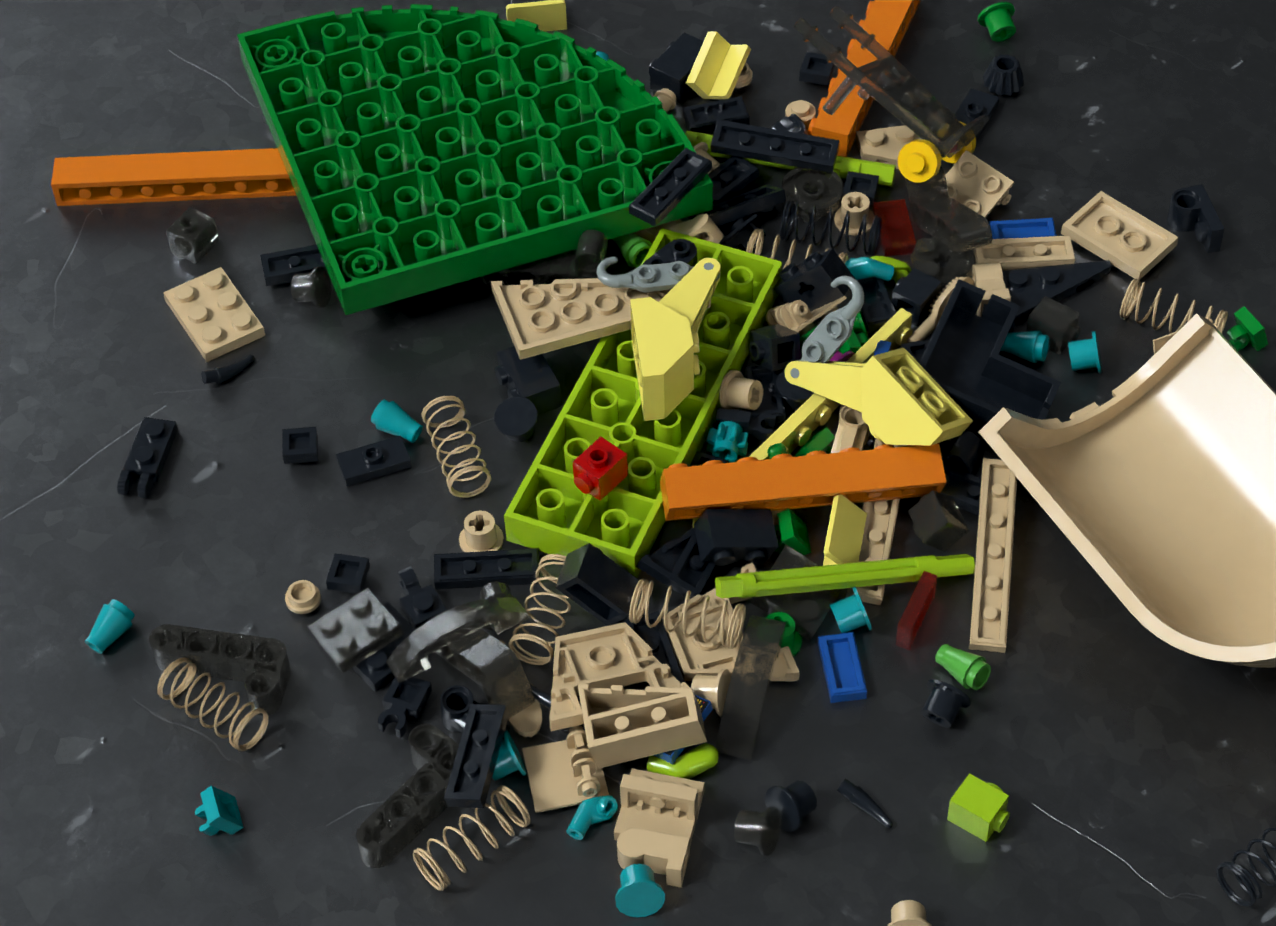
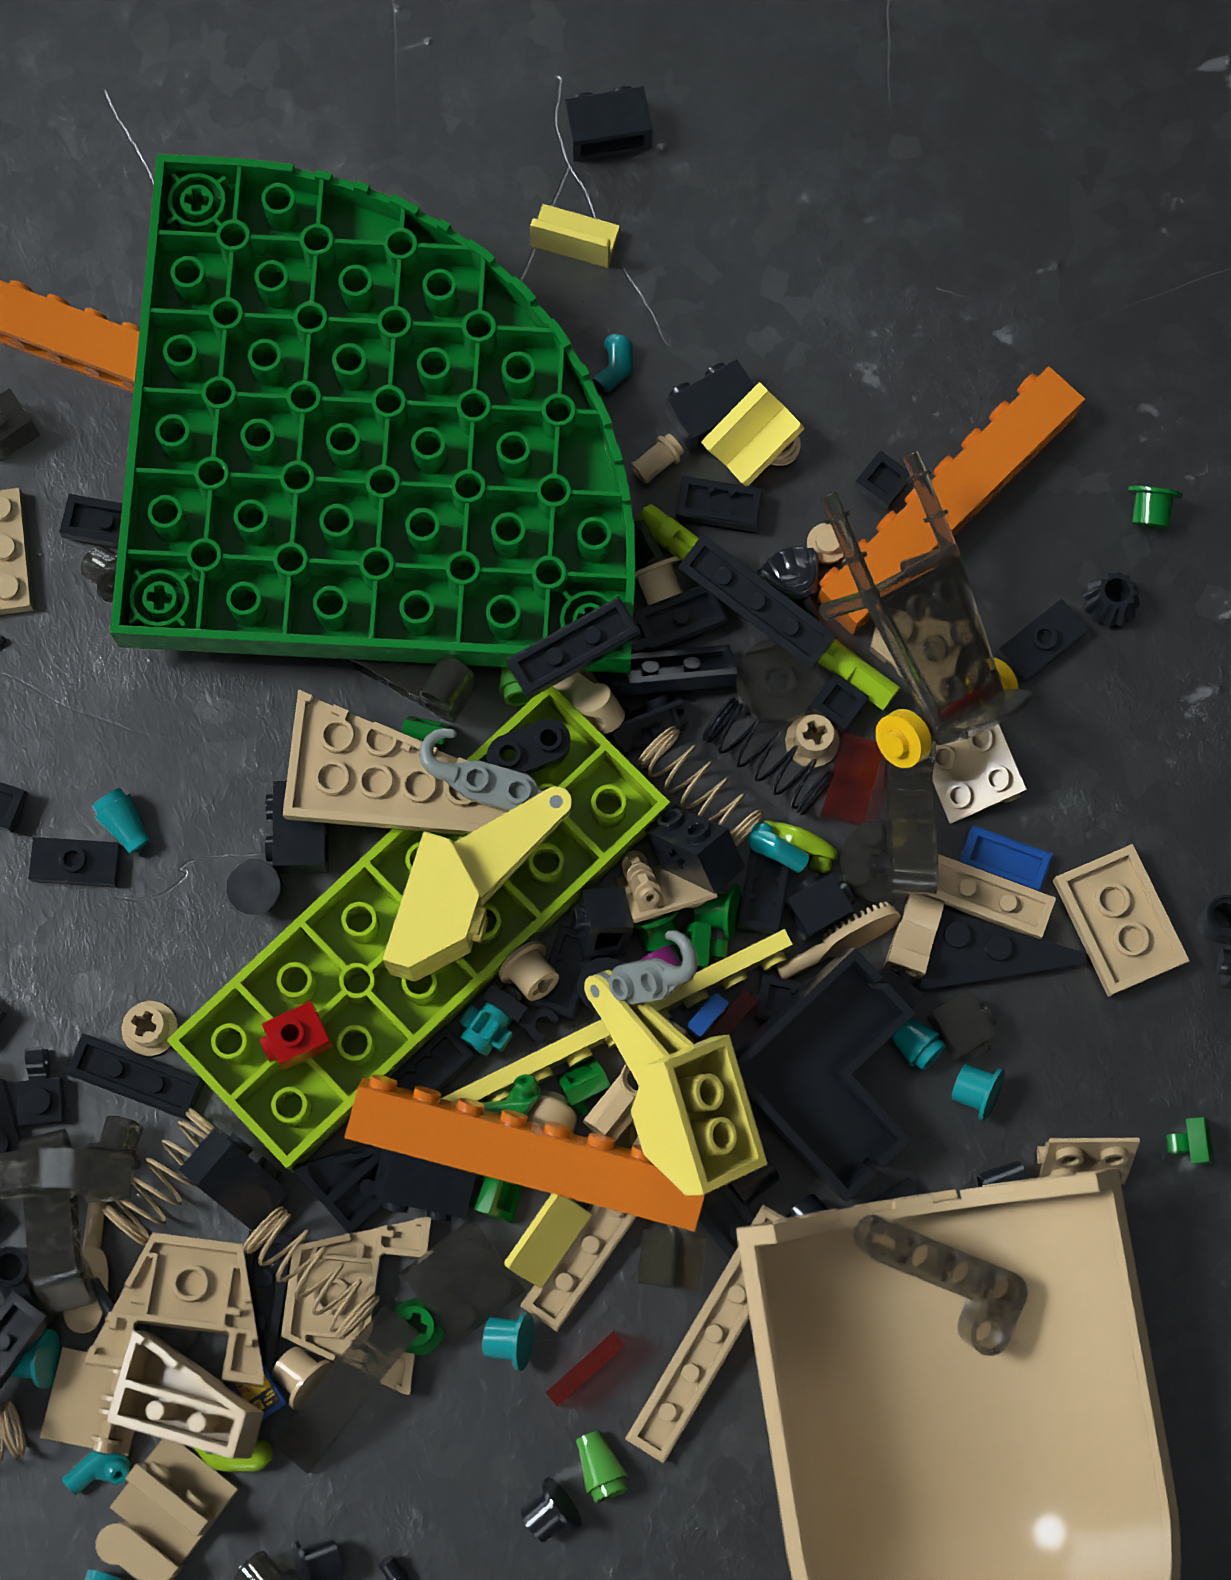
camera: 20 degrees right, 25 degrees up
tan piece [421,396,491,498] -> none
lime piece [715,554,975,599] -> none
blue tile [818,632,867,703] -> none
tan piece [1120,279,1228,334] -> none
none -> clear smoke beam [853,1214,1028,1356]

